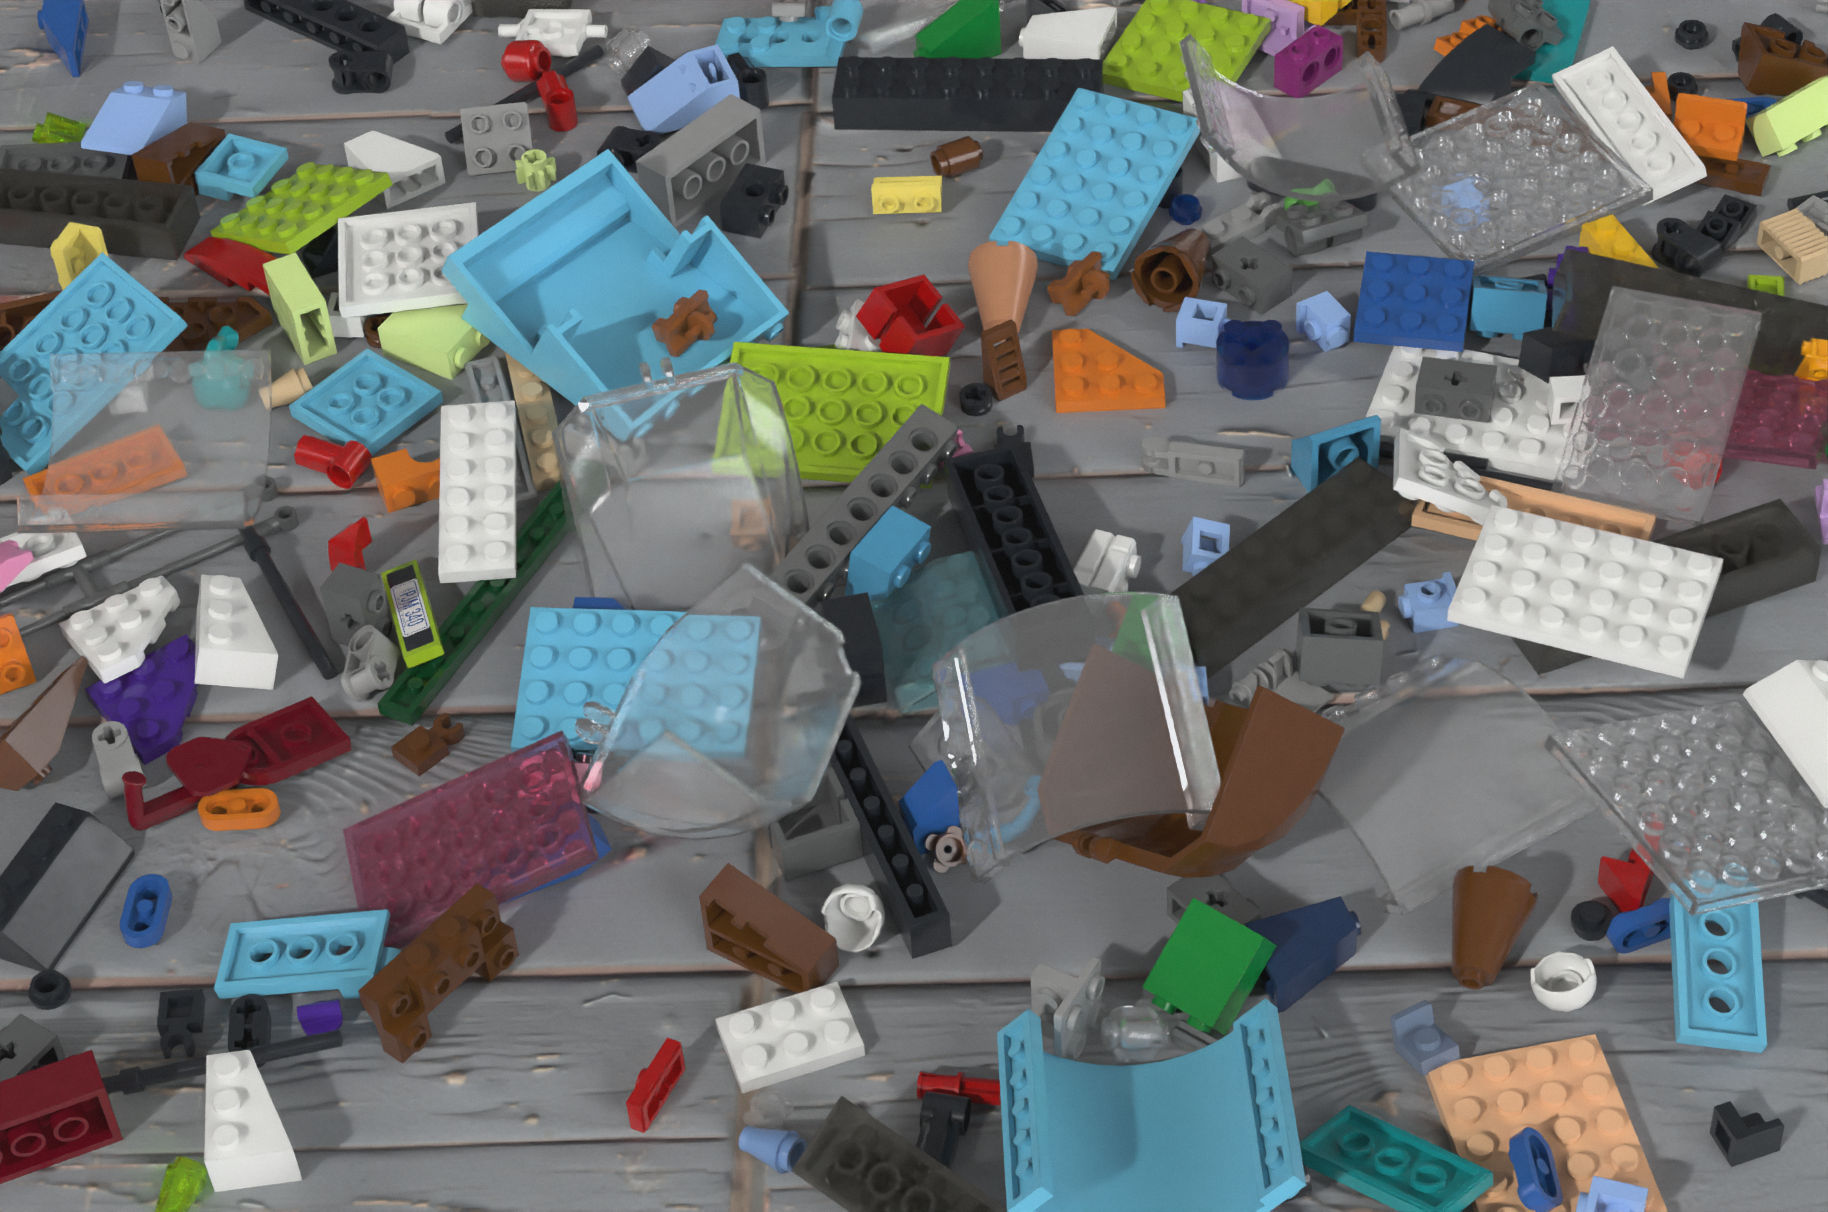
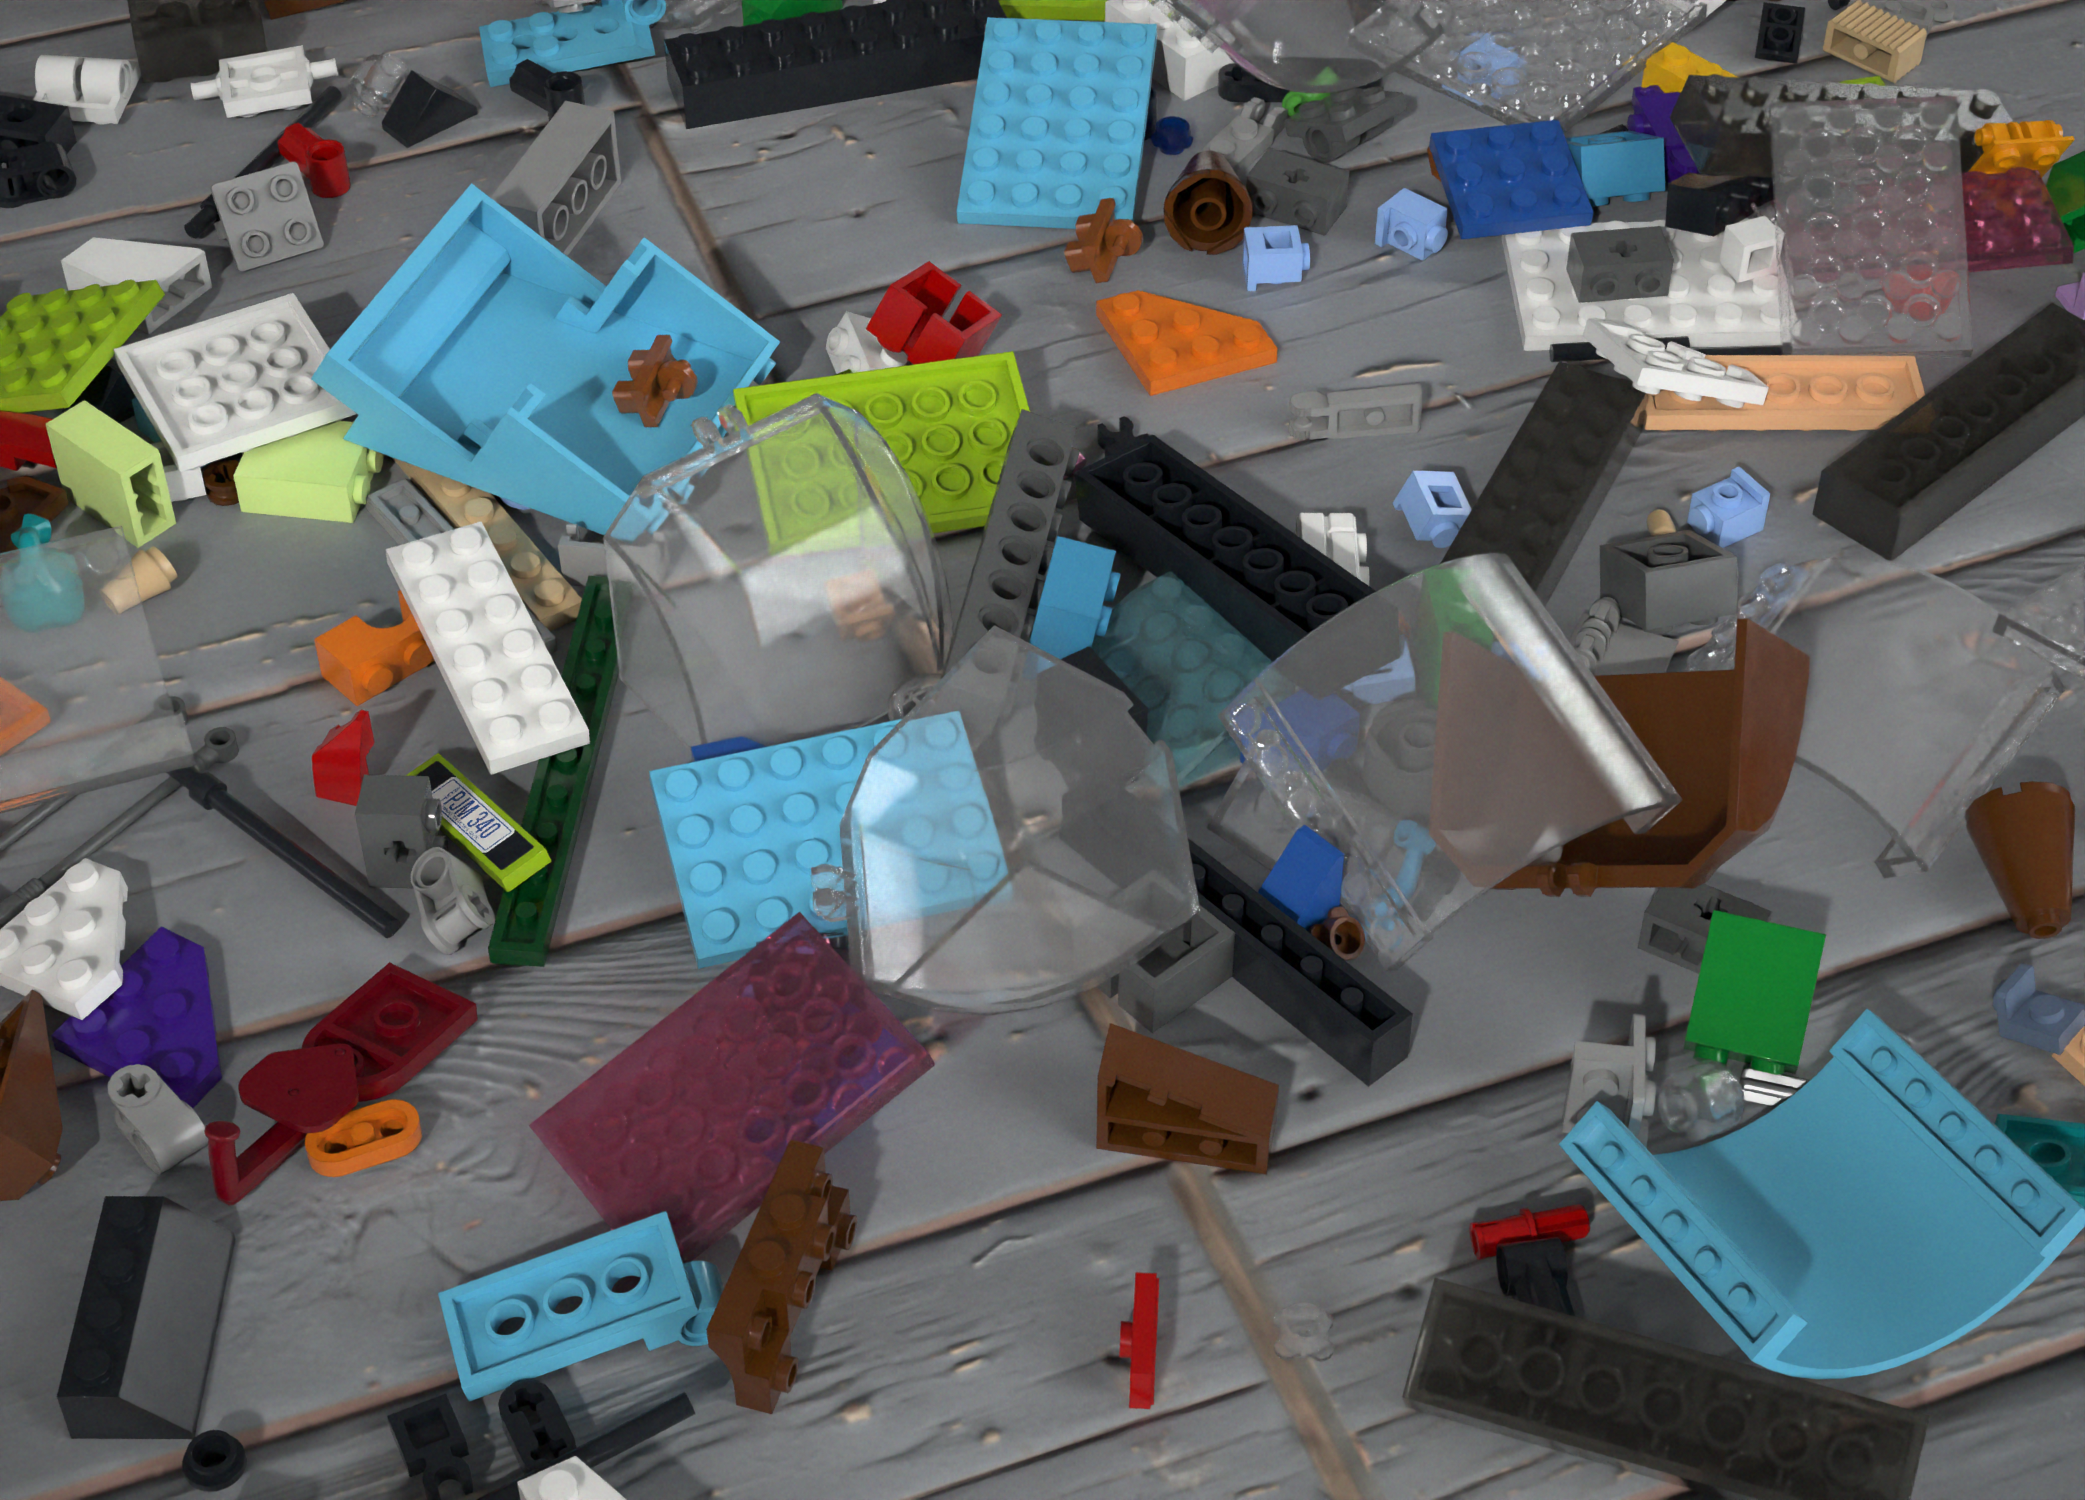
camera: 25 degrees left, 0 degrees up
blue plate [119,874,173,948] -> none
white wedge [195,574,278,690] -> none
medium azure plate [289,348,443,456] -> none
red piece [294,435,373,489] -> none
dark purple plate [297,999,343,1036] -> none
reddish brown plate [391,713,465,777] -> none
red head [501,40,552,83] -> none
yellowish green gear [515,149,557,191] -> none
black piece [597,126,660,174] -> none
light blue slope [627,44,740,136] -> none
white plate [716,982,865,1094] -> none
black brick [719,163,789,239] -> none
medium blue cone [738,1125,807,1174] -> none
white hair [821,883,885,953] -> none
light yellow bracket [871,176,942,214] -> none
reddish brown brick [930,136,983,178] -> none
black bush [959,383,993,417] -> none
nougat cone [968,241,1038,342] -> none
reddish brown slope [981,319,1027,401] -> none
clear blue brick [1216,320,1289,401] -> none
dark blue slope [1246,896,1361,1013] -> none
dark azure slope [1291,415,1381,496] -> none
white plate [1447,505,1723,679] -> none
black piece [1652,218,1723,280] -> none

